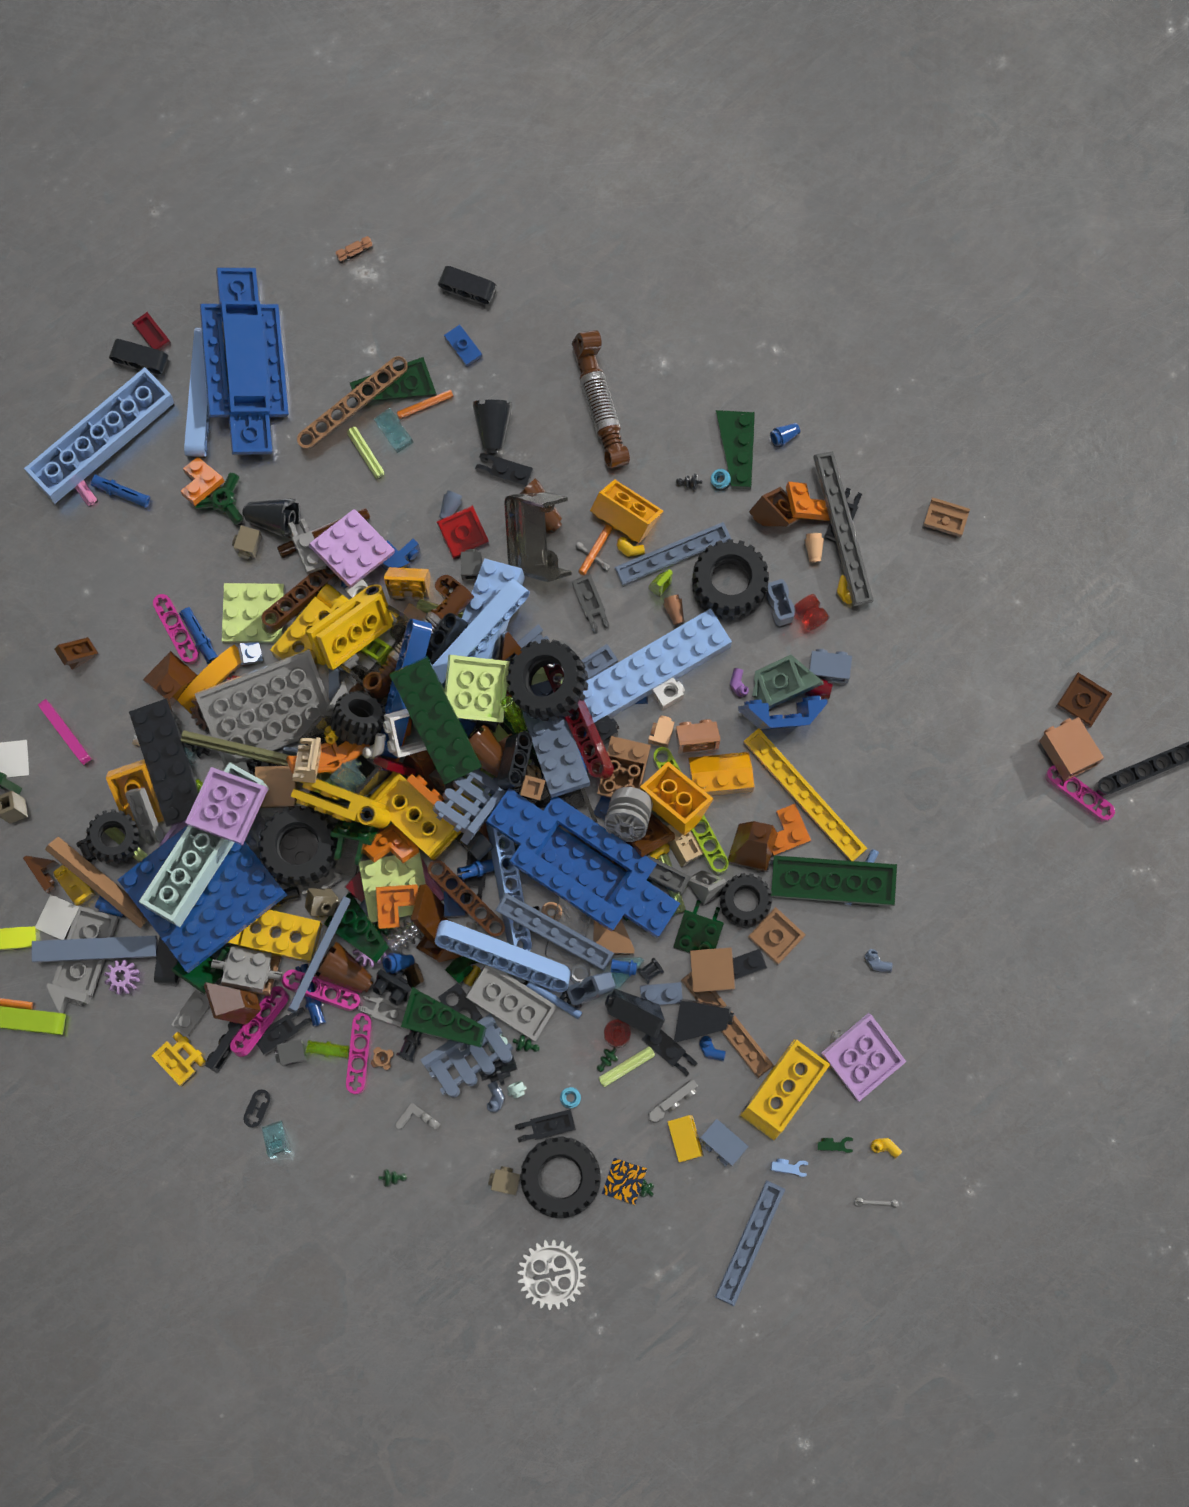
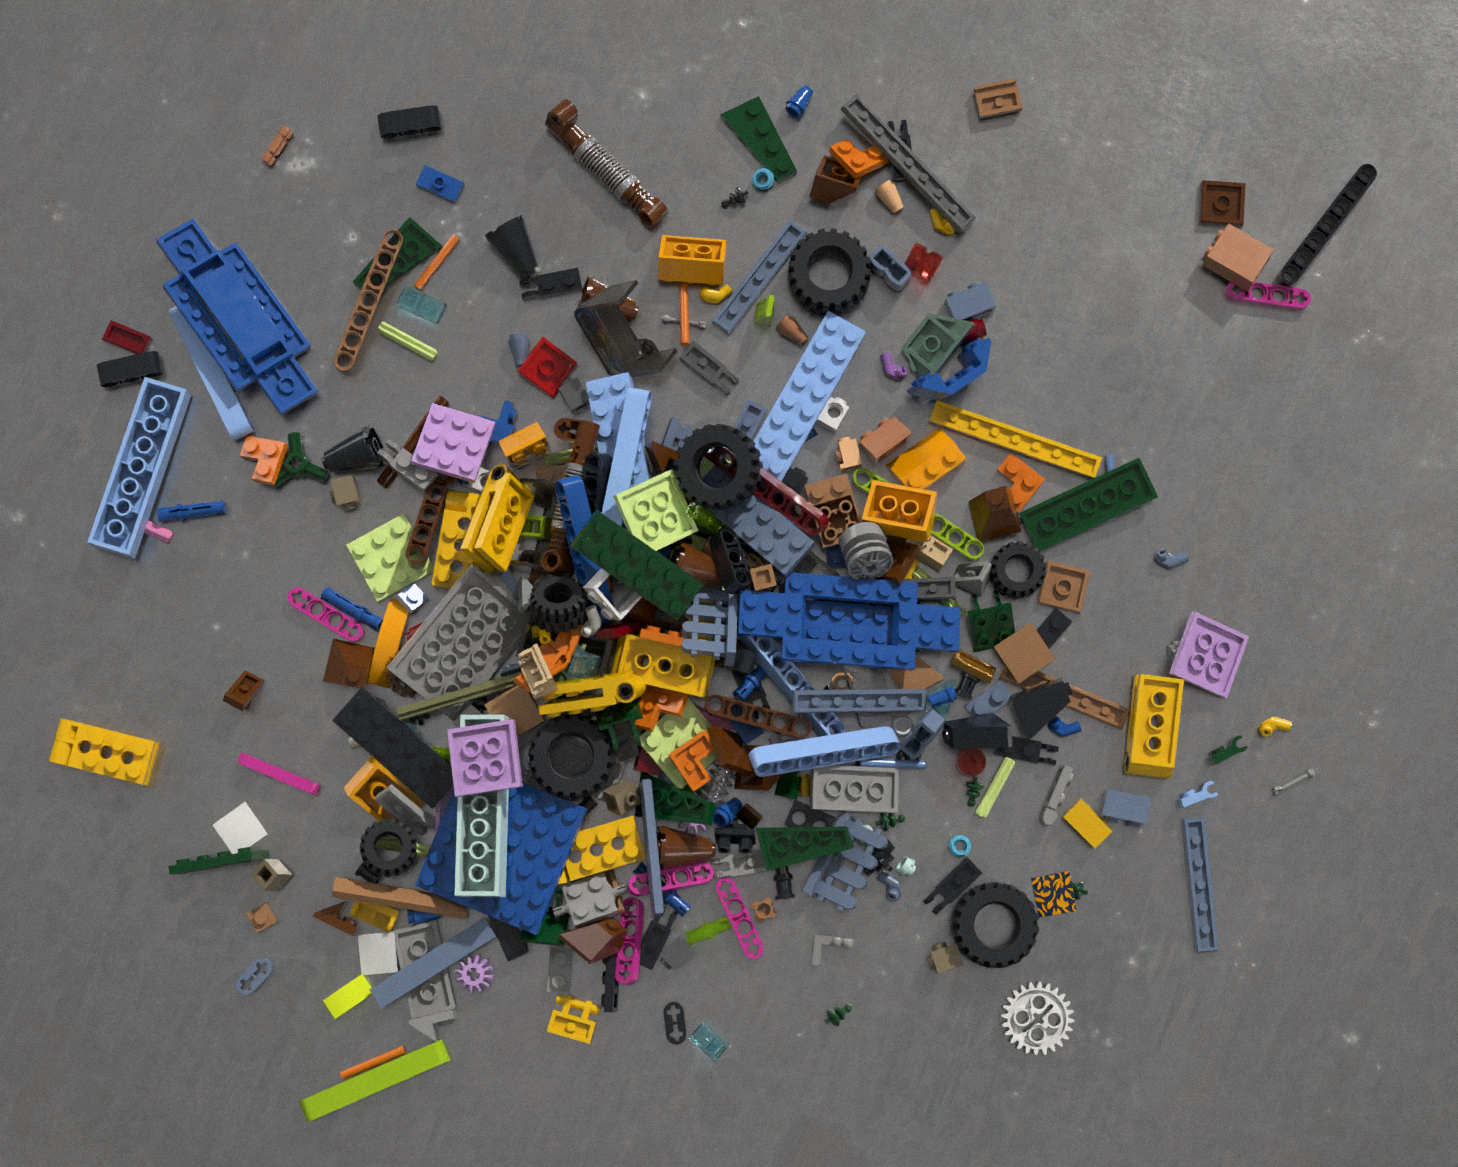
camera: 30 degrees left, 5 degrees up
none -> pearl gold tile [950,649,996,684]

